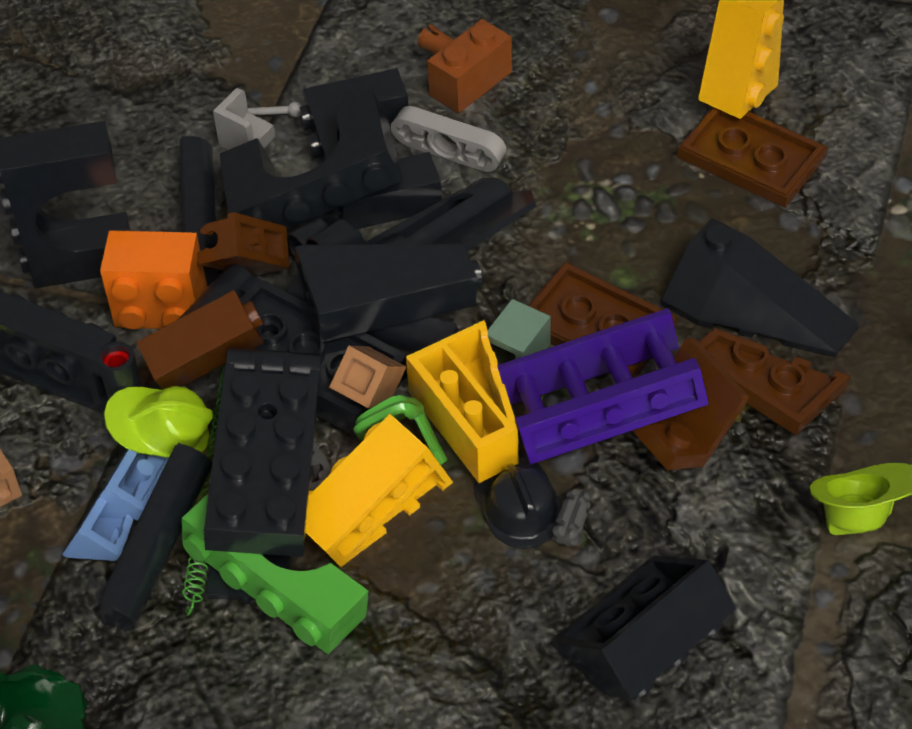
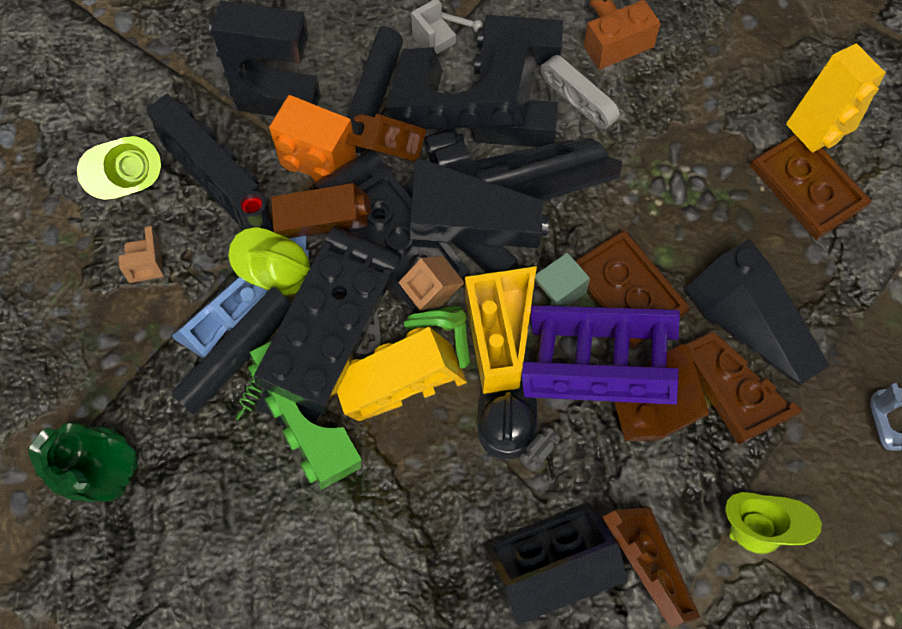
camera: 20 degrees right, 15 degrees up
none -> reddish brown wing [603,507,701,628]

